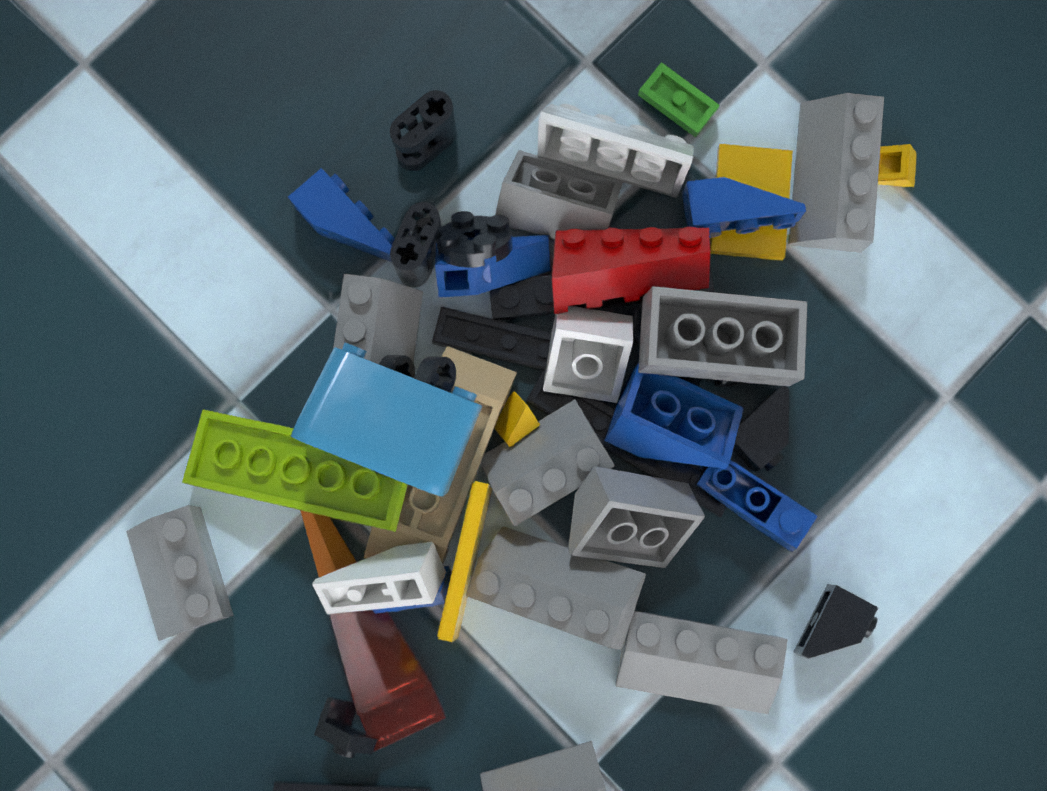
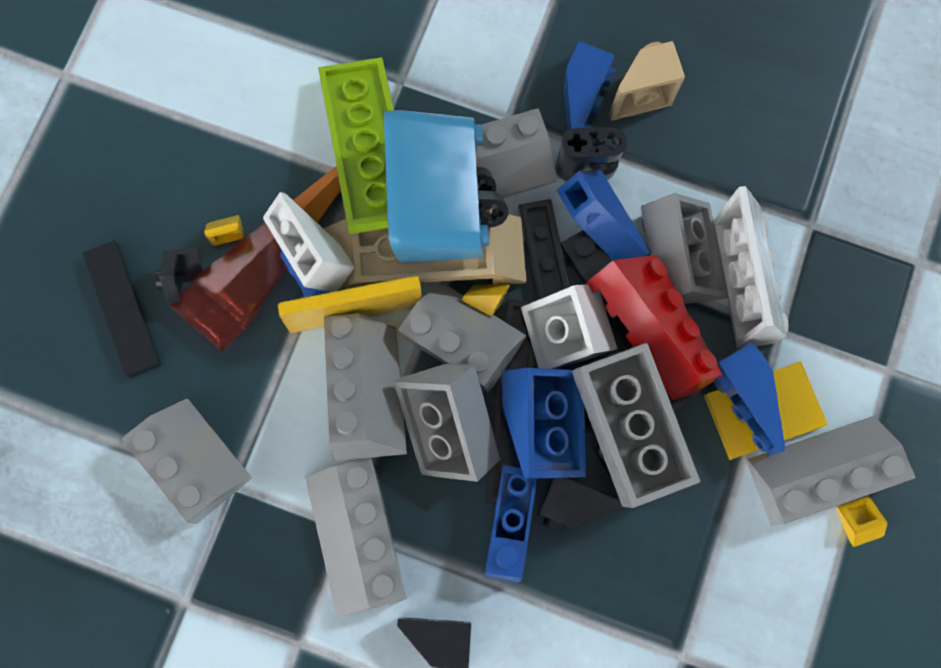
camera: 60 degrees right, 5 degrees down
light grey slope [126,505,234,641] -> none
black connector [390,90,457,171] -> none
black plate [436,211,513,268] -> none
bright green plate [638,62,720,138] -> none
none -> yellow slope [204,215,245,246]
none -> tan slope [609,41,685,121]

